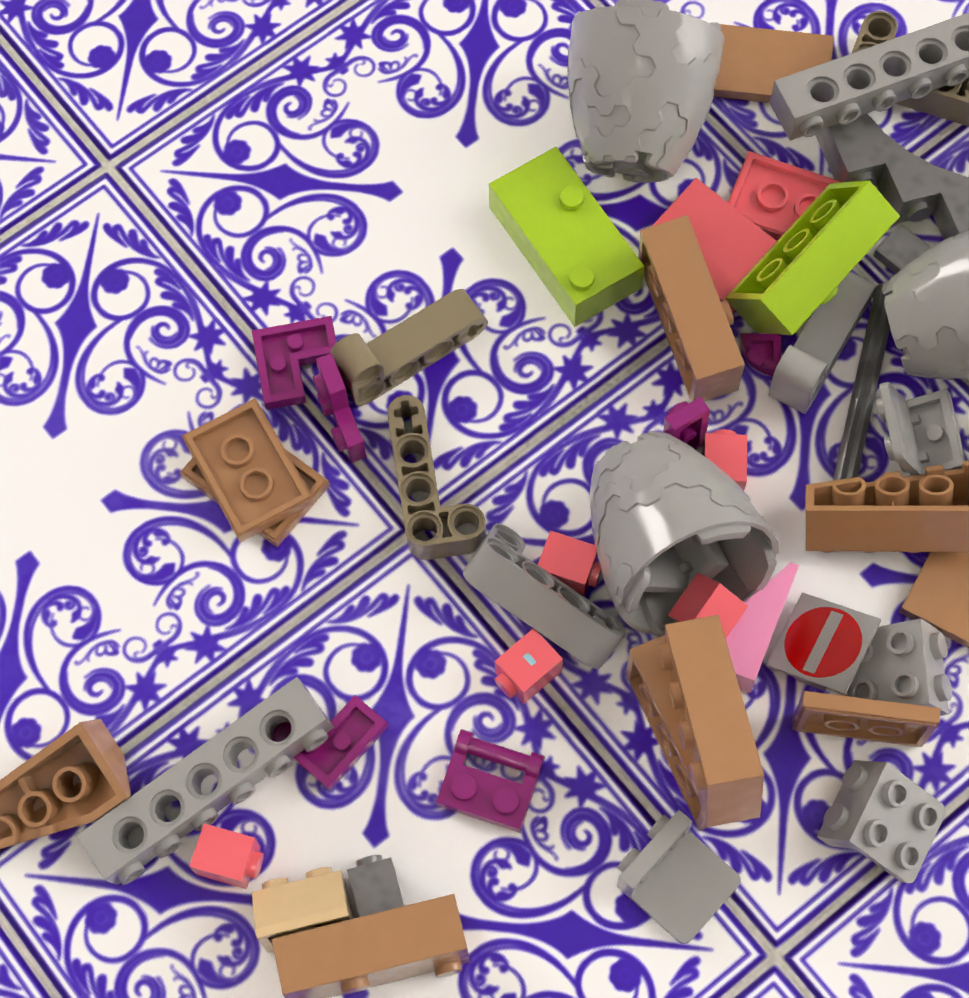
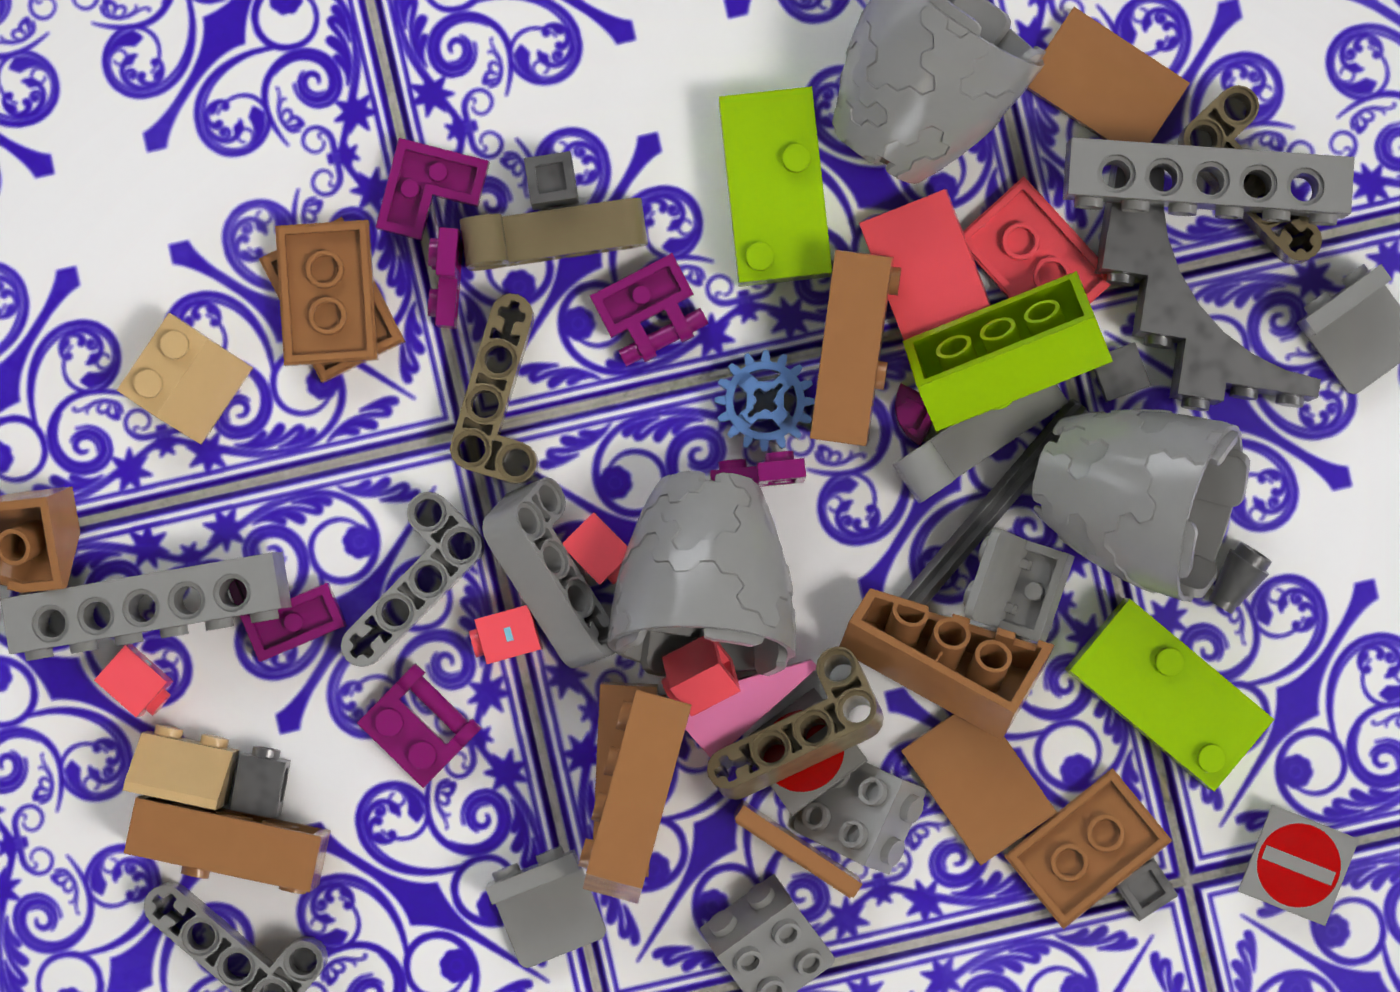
camera: 20 degrees right, 20 degrees up
coral brick [702,429,747,491] -> none
none -> tan slope [117,313,253,445]
none -> light grey beam [341,492,485,667]
none -> flat silver brick [524,151,579,210]
none -> magenta plate [590,253,709,367]
none -> dark tan beam [707,646,884,800]
none -> medium blue gear [714,350,815,452]

